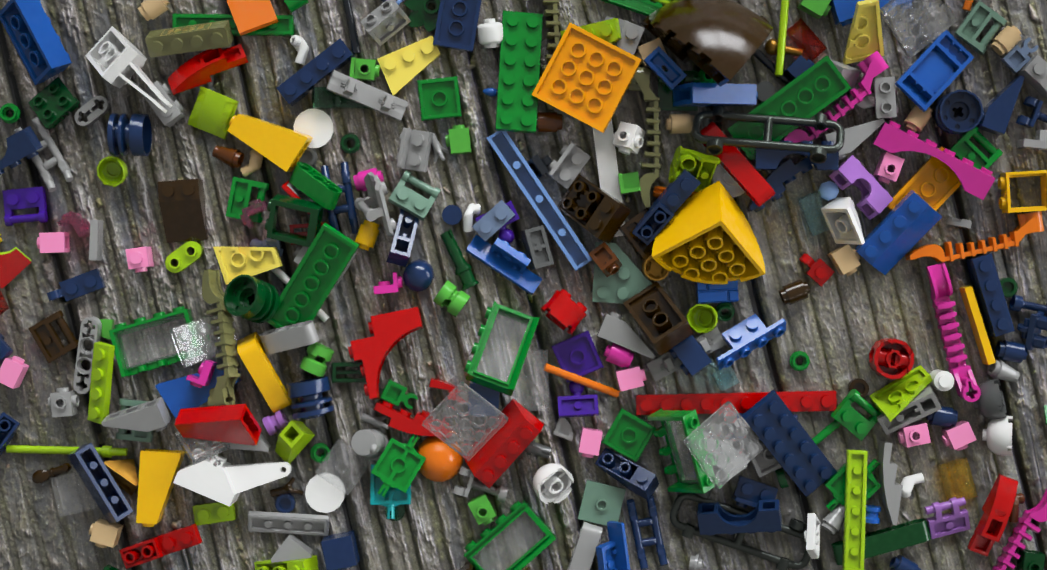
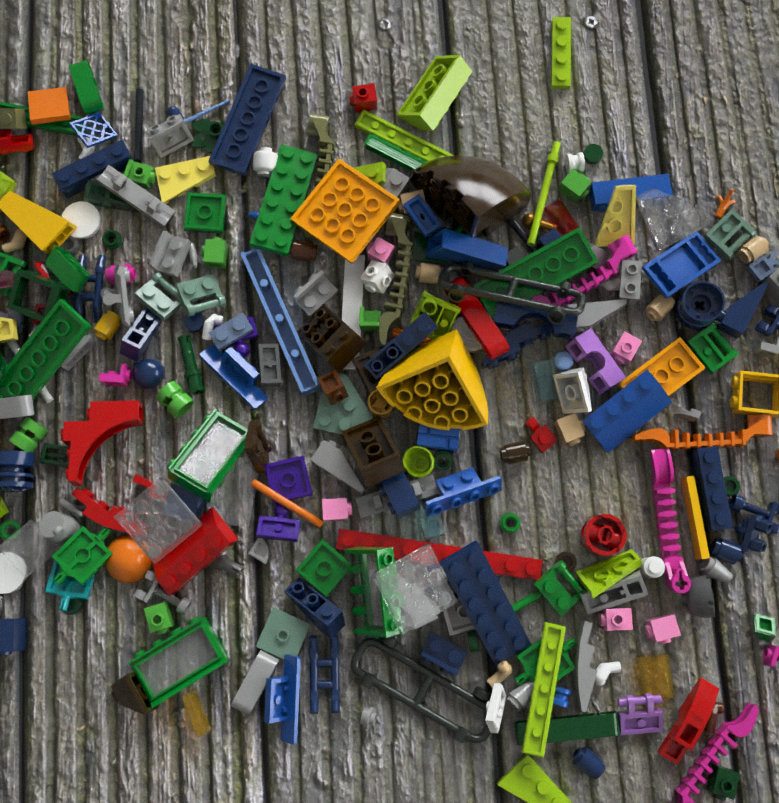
camera: 10 degrees right, 10 degrees down
green plate [380,379,418,409] -> none
black tile [527,154,553,179] -> none
white cylinder [533,463,574,504] -> none
red brick [541,289,587,334] -> none
bright pink brick [578,426,603,458] -> none
dark pink brick [603,343,635,368] -> none
dark blue arch [697,499,782,536] -> none
dark pink arch [873,120,996,200] -> none
dark blue brick [926,406,958,427] -> none
white cylinder [982,416,1013,456] -> none
none -> window [69,112,117,148]
none -> sand green plate [176,274,226,317]
none -> dark brown plate [244,419,273,474]
none -> bright pink brick [366,237,395,265]
none -> tan arm [486,661,512,689]

